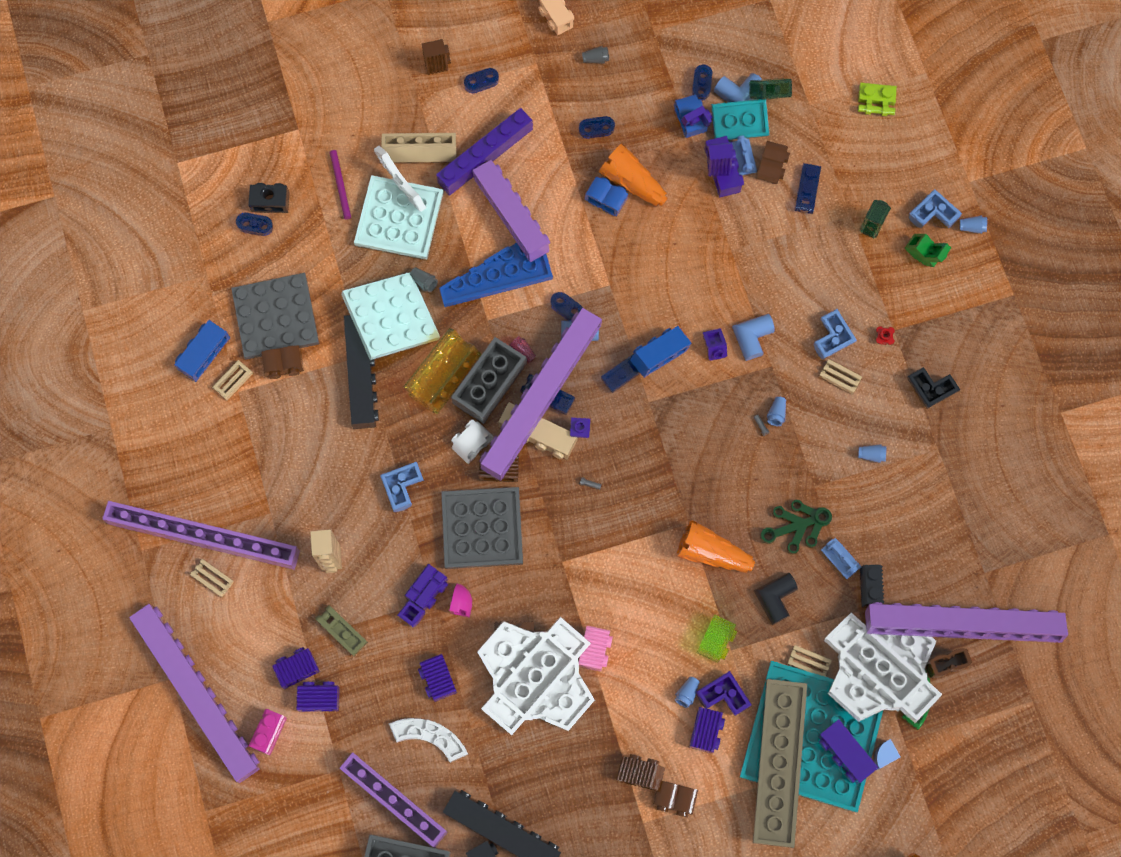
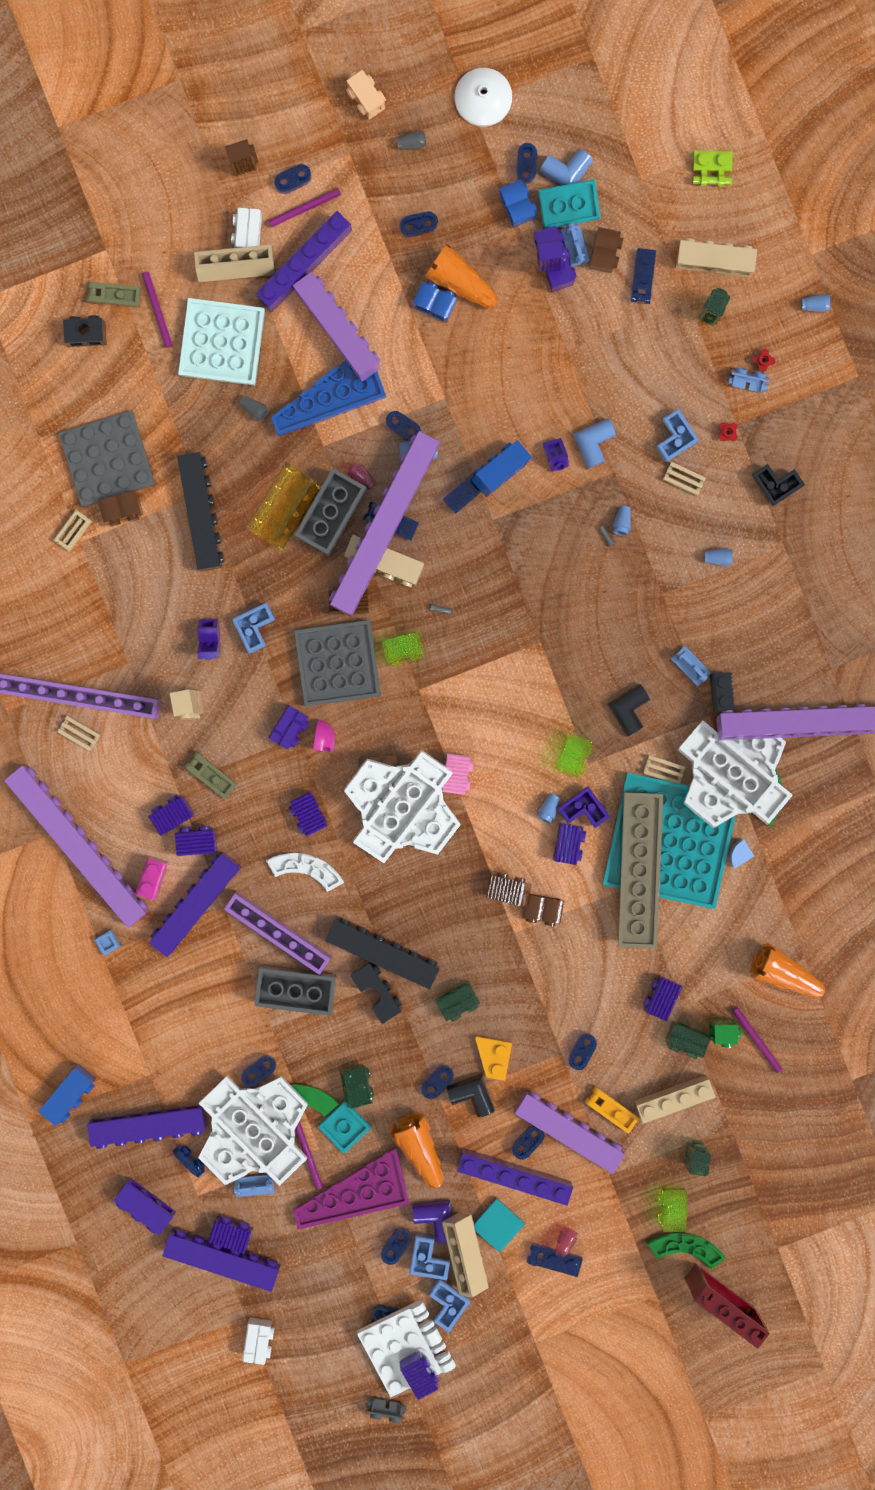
camera: 10 degrees left, 15 degrees up
blue brick [174,320,230,382] -> none
clear blue plate [236,212,273,236] -> none
light aqua plate [341,272,440,360] -> none
white tile [374,146,426,212] -> none
dark purple brick [397,599,425,628] -> none
white cylinder [451,420,494,464] -> none
dark purple bracket [570,417,590,438] -> none
orange cone [677,520,755,573] -> none
dark purple bracket [681,105,712,127] -> none
clear green brick [749,78,792,100] -> none
dark green plant [760,500,832,555] -> none
dark purple brick [818,719,879,784] -> none
green brick [905,234,951,267] -> none
medium blue brick [909,189,962,228] -> none
reddish brown brick [926,648,972,679] -> none
none -> olive plate [86,282,142,308]
none -> medium blue tile [94,930,121,956]
none -> dark purple brick [150,852,242,957]
none -> dark purple brick [197,619,221,660]
none -> white brick [231,208,262,248]
none -> magenta bar [268,188,341,227]
none -> clear neon green brick [381,632,424,666]
none -> white dish [455,68,512,127]
none -> tan brick [675,238,757,278]
none -> medium blue hinge [728,367,770,393]
none -> red plate [752,349,775,372]

